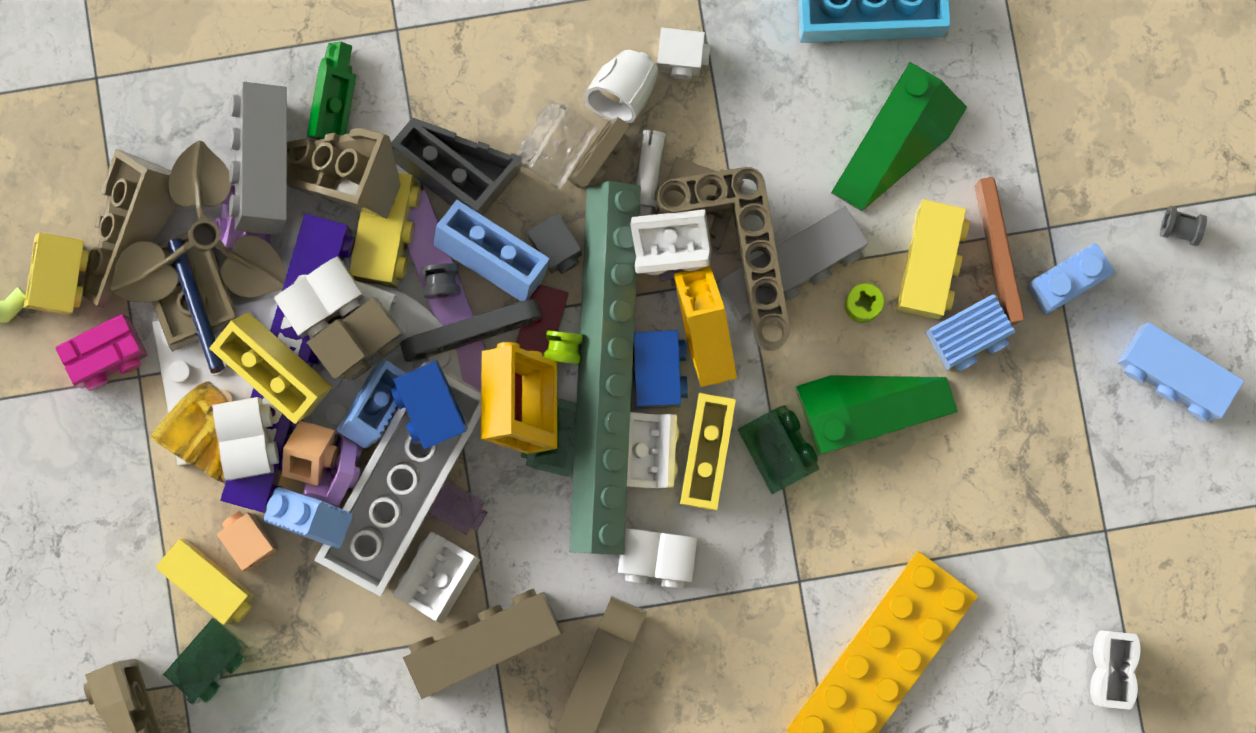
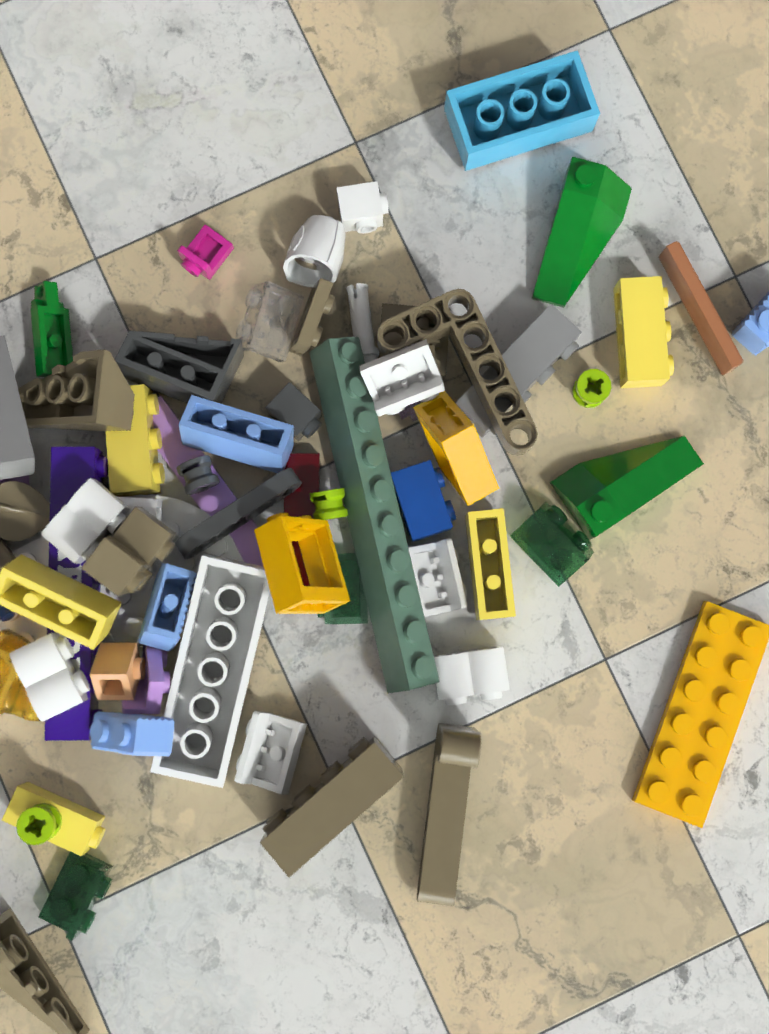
camera: 20 degrees left, 0 degrees up
light nougat brick [216,512,279,571] -> none
blue brick [391,360,468,450] -> none
clear purple brick [427,480,488,535] -> none
light blue brick [925,294,1015,372] -> none
none -> lime wheel [16,803,62,846]
none -> dark pink bracket [177,224,234,280]

